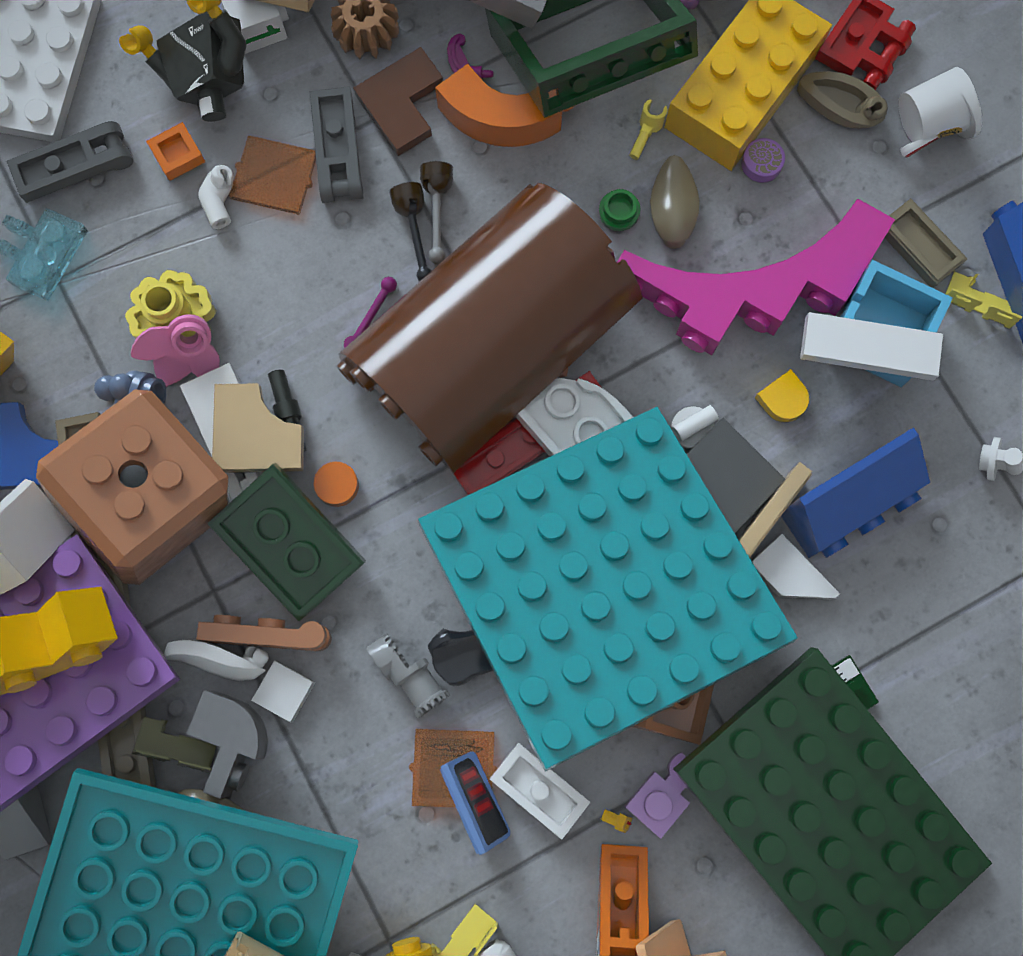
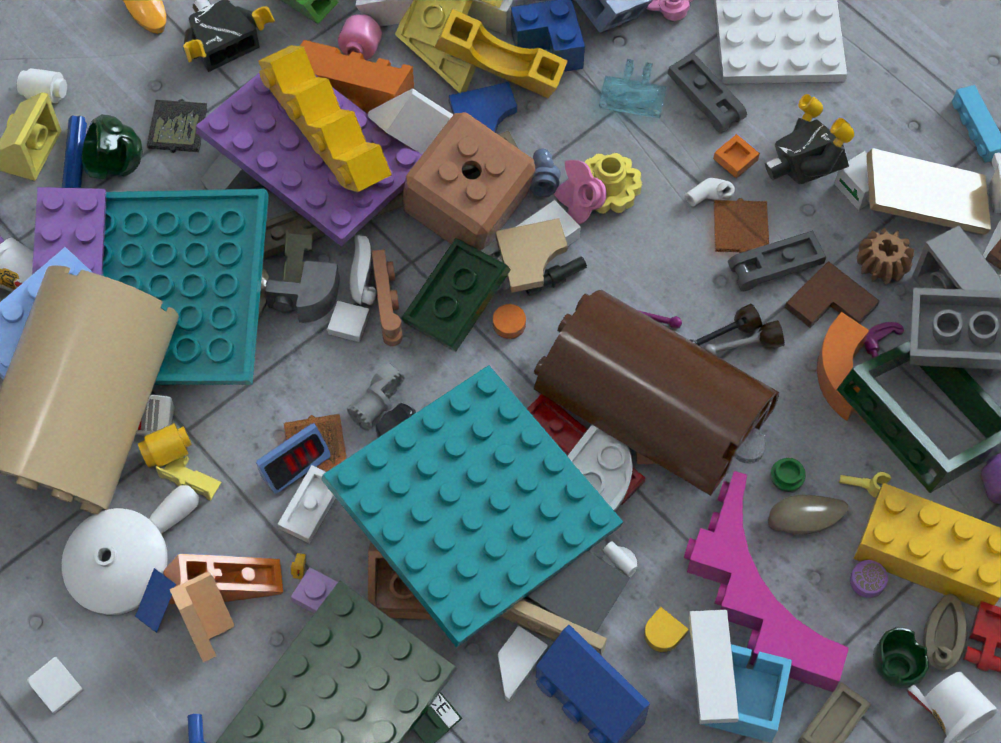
camera: 75 degrees right, 15 degrees down
none -> dark green hair [873,627,929,688]

